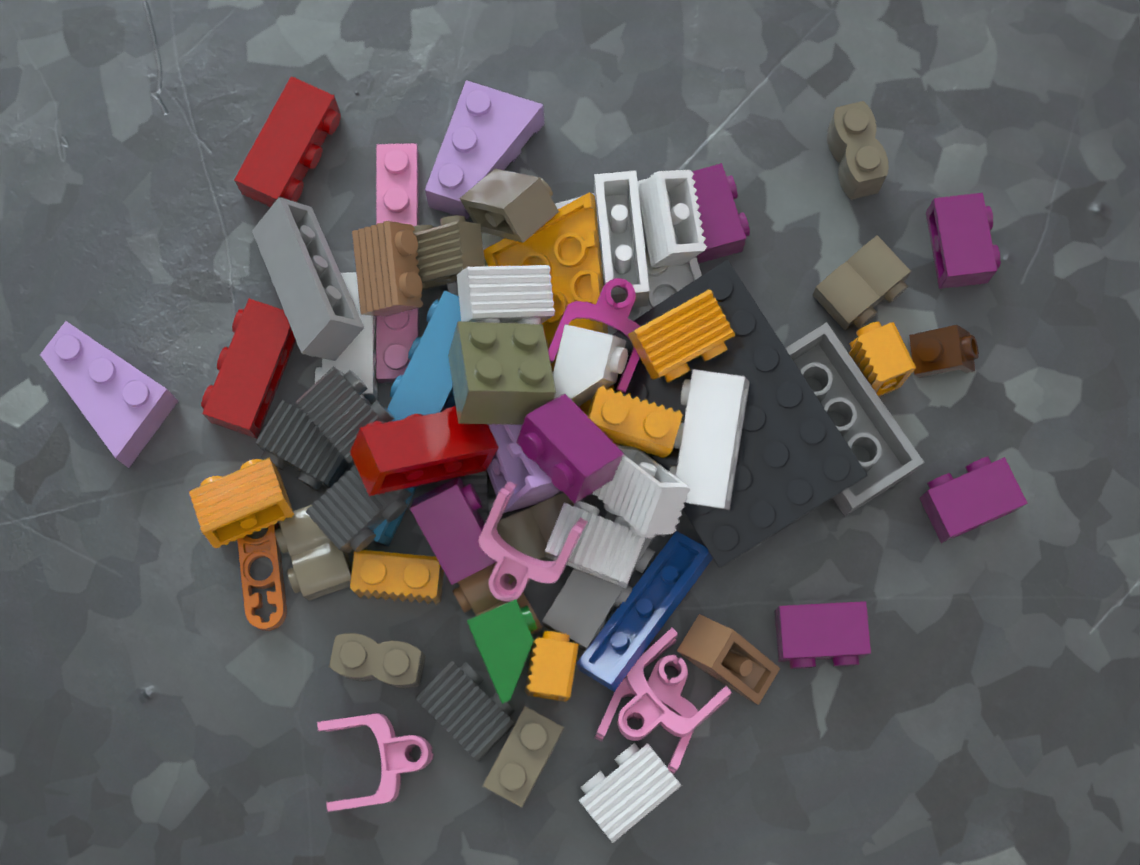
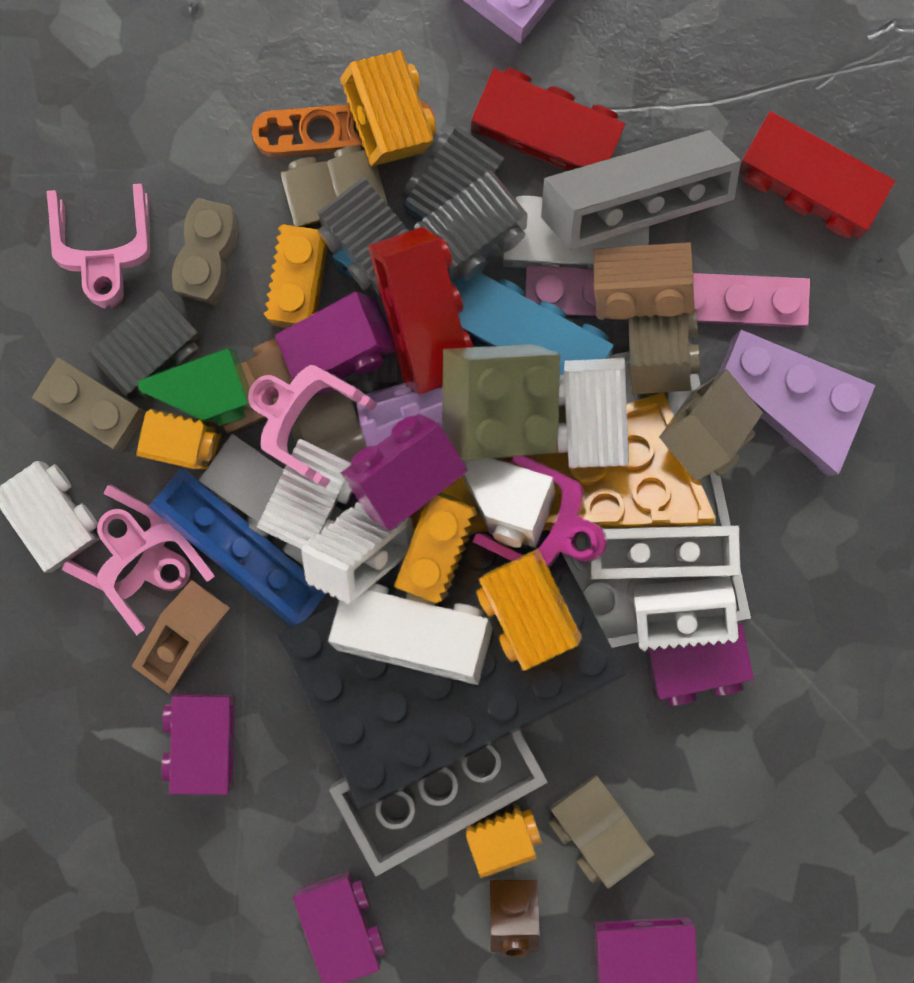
camera: 90 degrees right, 10 degrees up
dark tan brick [827,101,889,200] -> none

